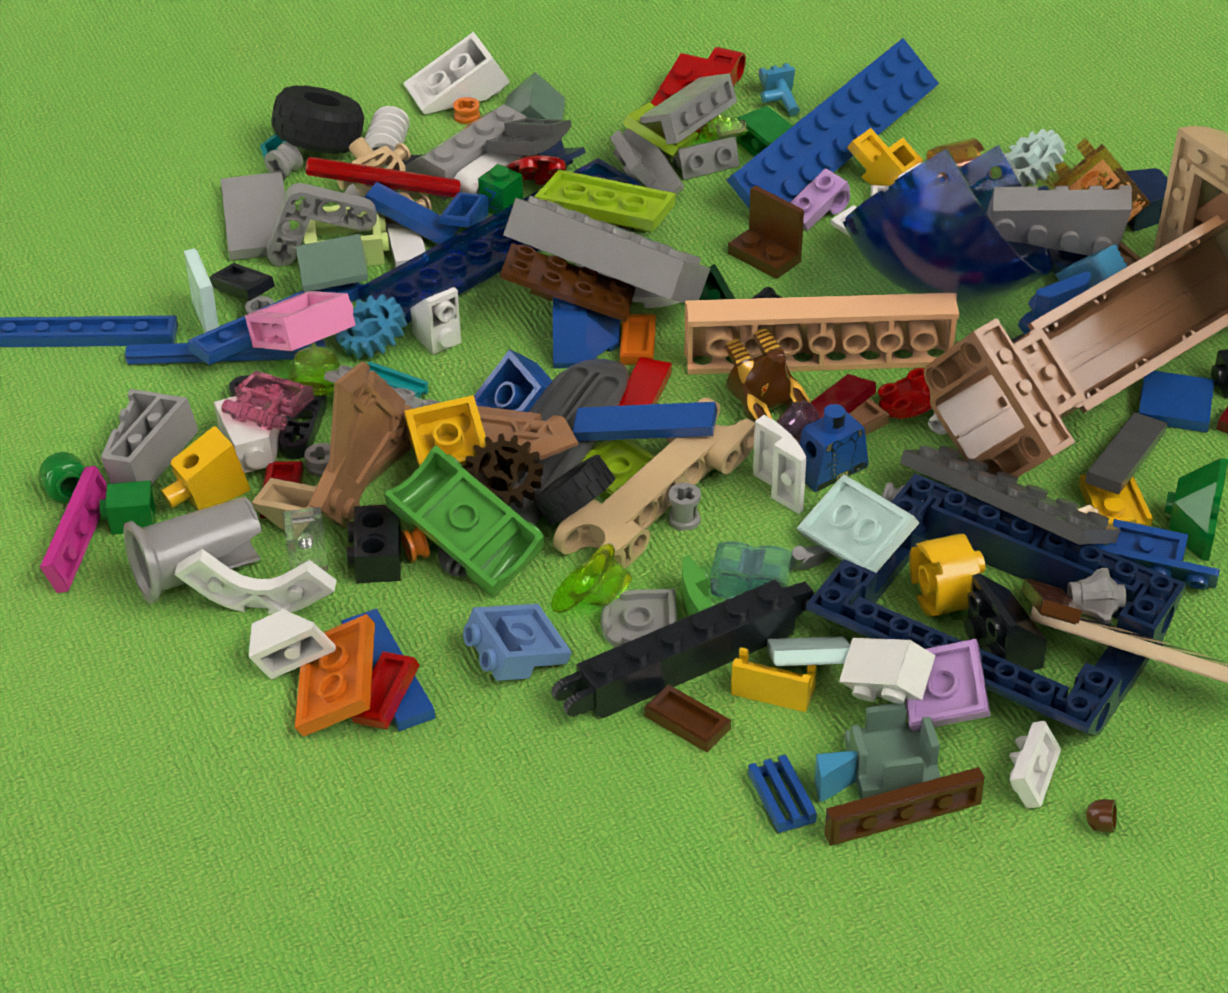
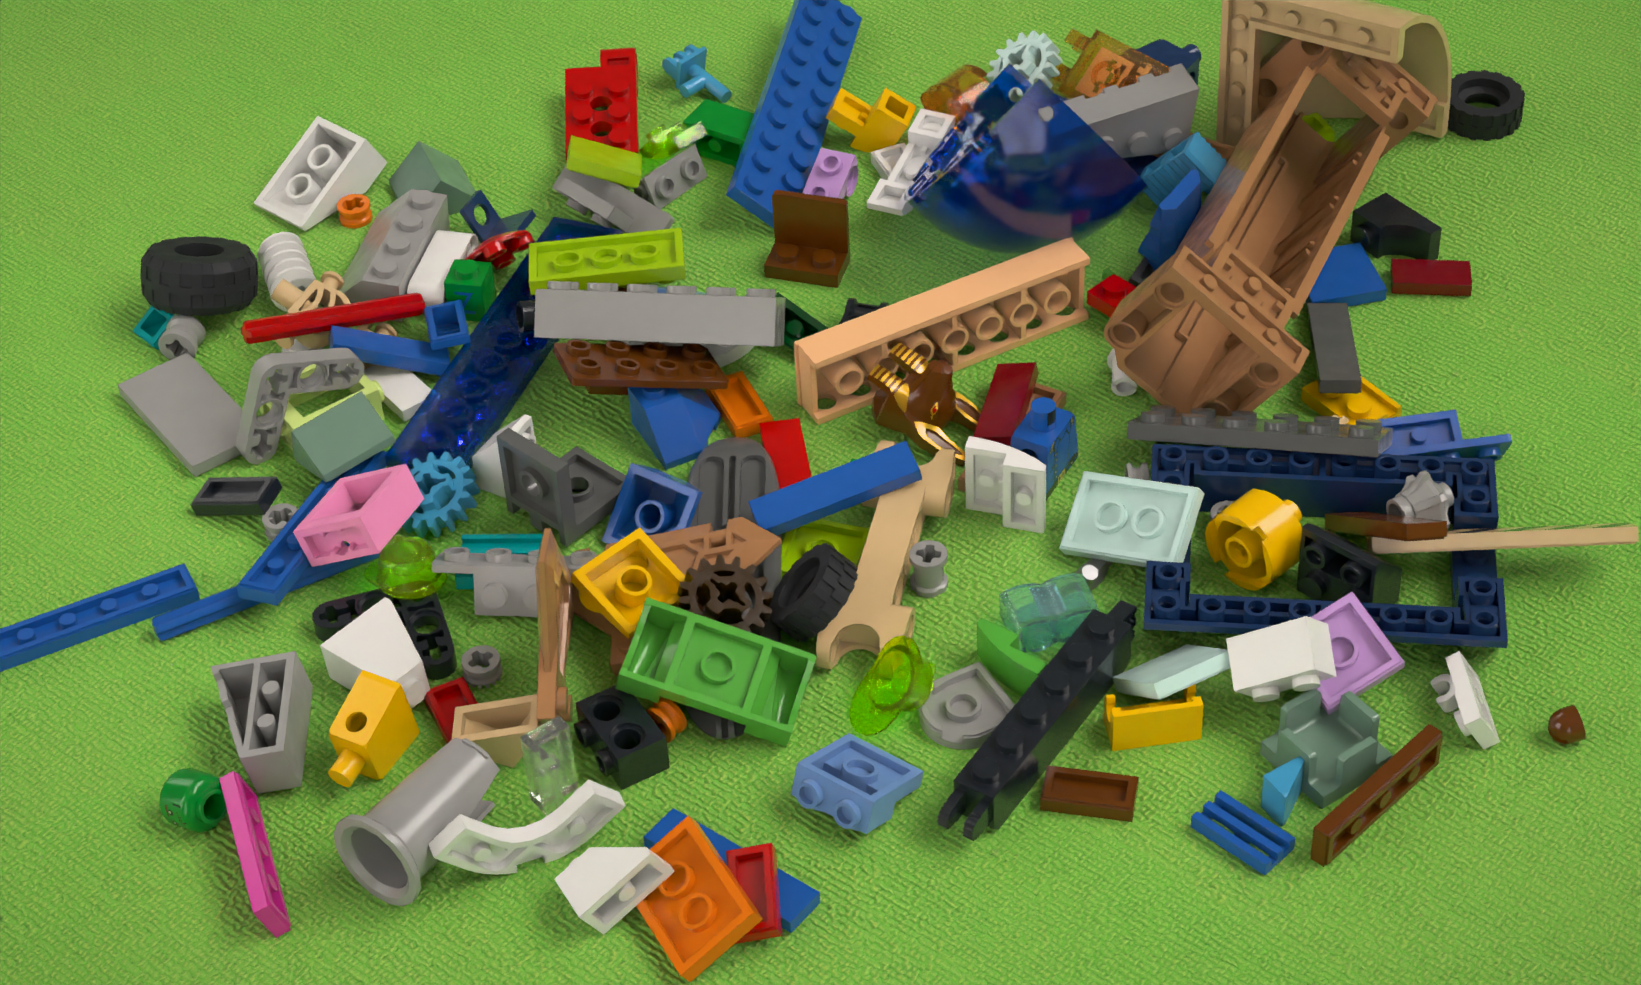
camera: 25 degrees left, 0 degrees up
green brick [100,481,156,535] -> none
light aqua tile [184,248,219,333] -> none
clear pink plate [221,371,314,431] -> none
dark grey slope [486,118,571,155] -> none
light grey panel [640,73,737,144] -> none
cone [776,400,820,439] -> none
red dish [877,368,932,419] -> none
green slope [1164,458,1228,561] -> none
none -> dark grey bracket [496,428,626,547]

